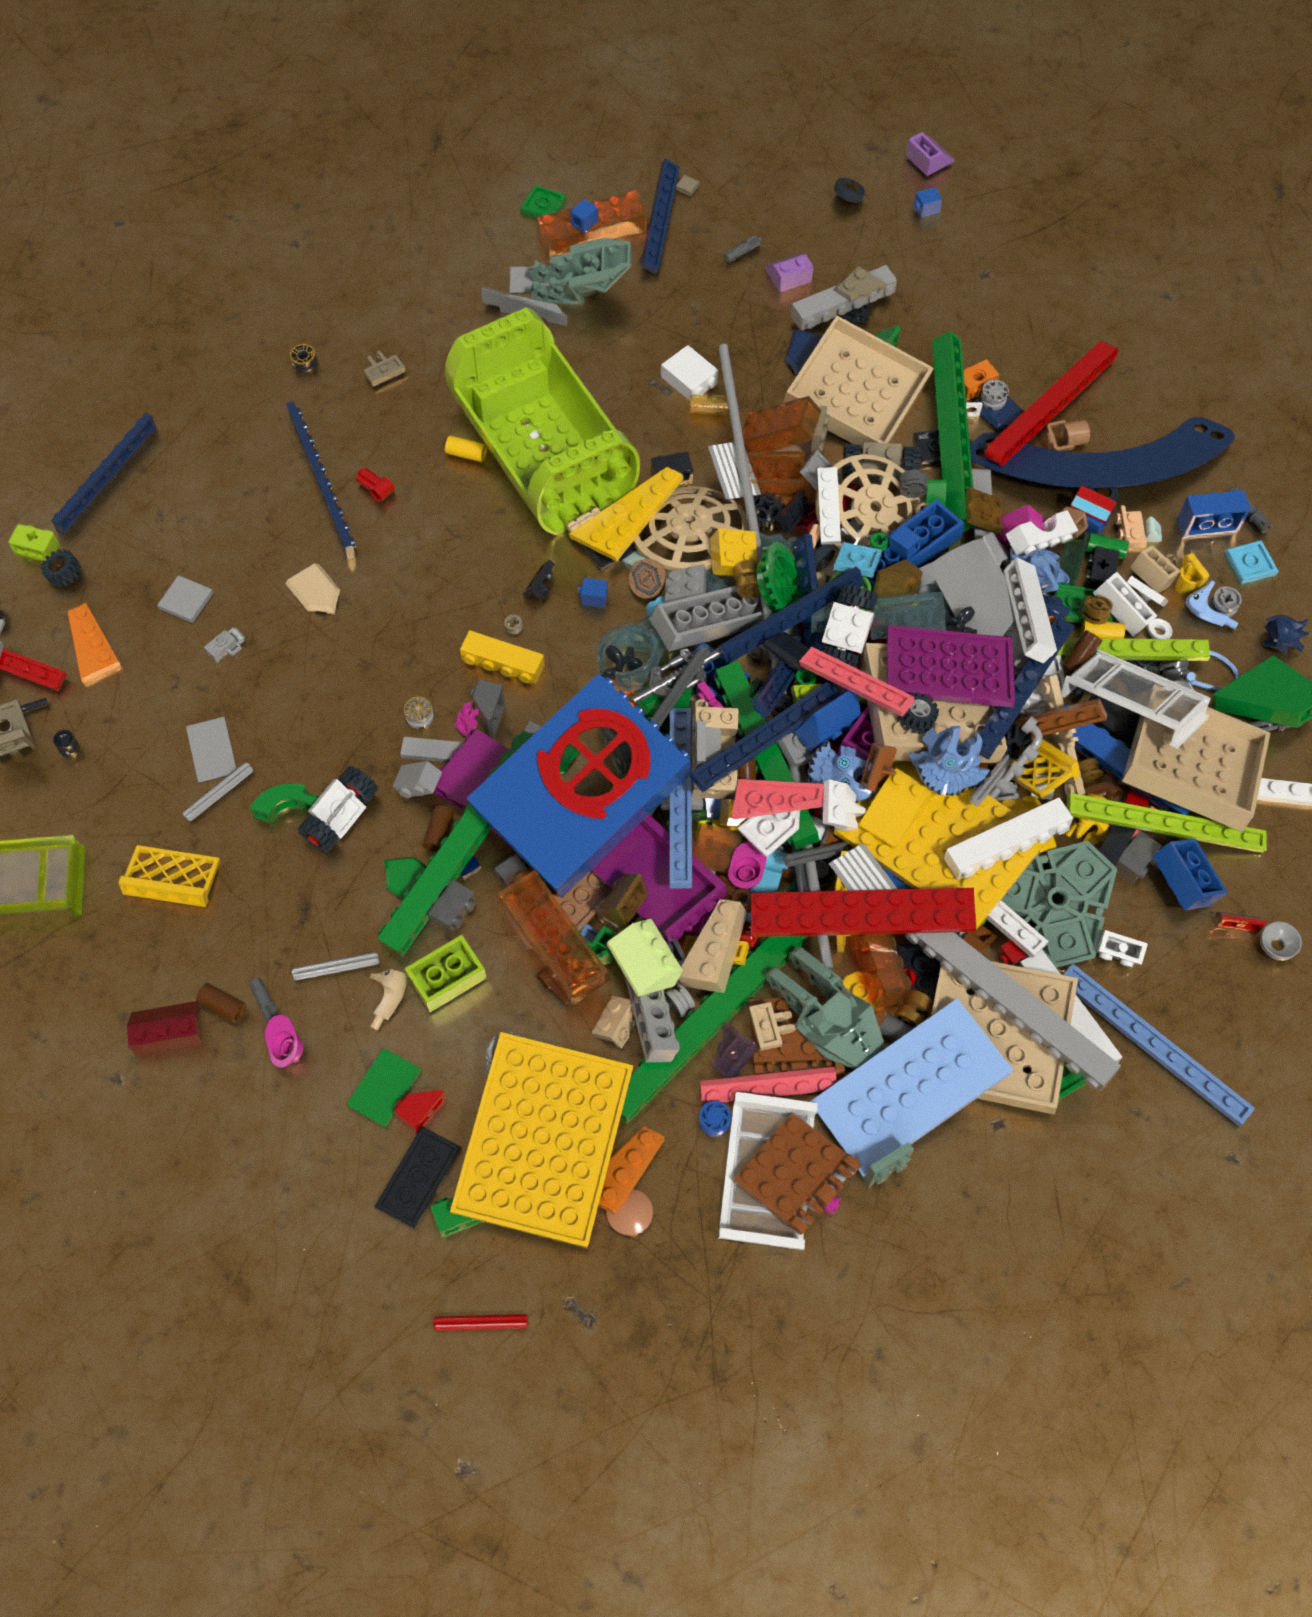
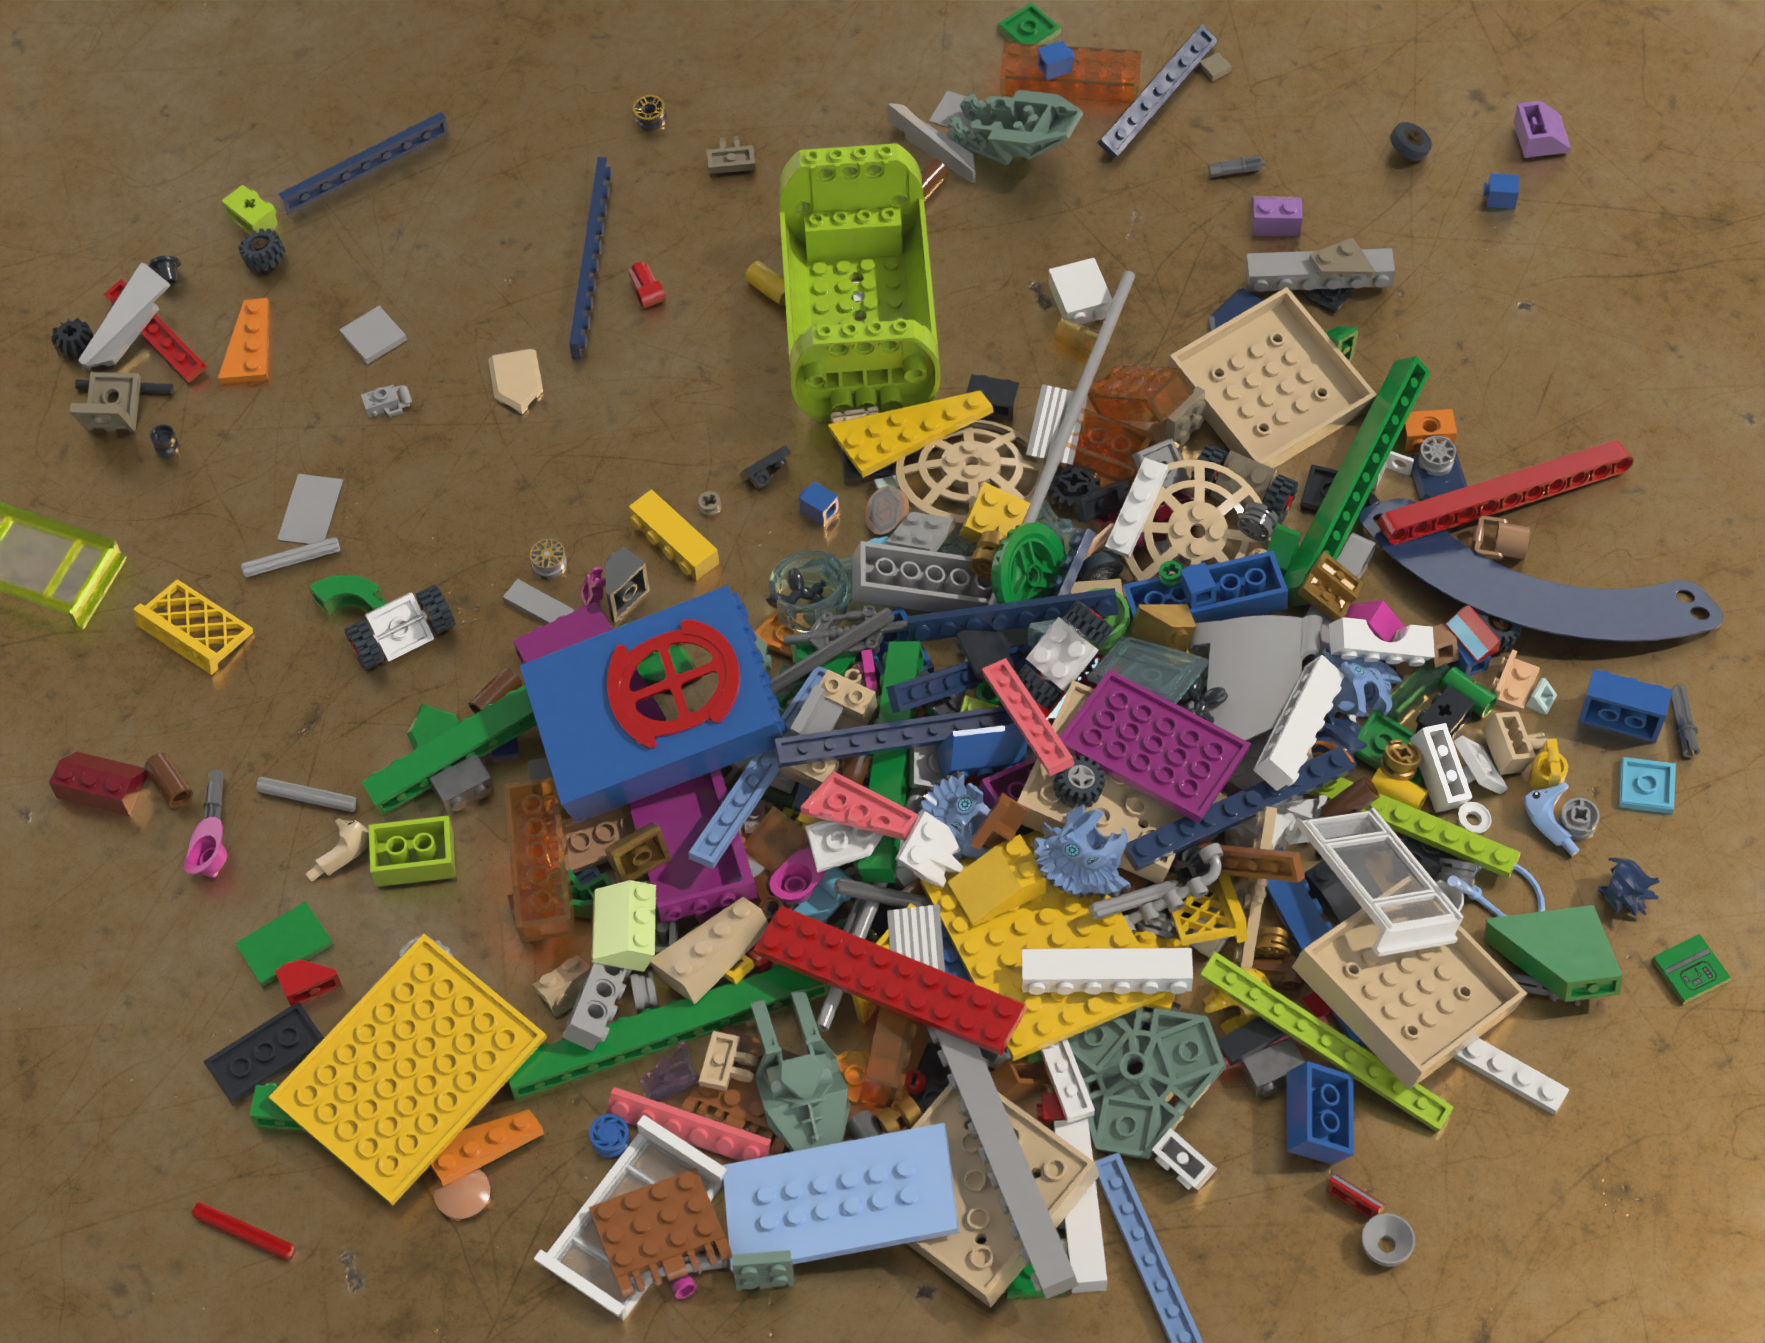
camera: 30 degrees right, 5 degrees down
light grey brick [392,761,442,798] -> none
medium azure tile [834,542,882,578] -> none

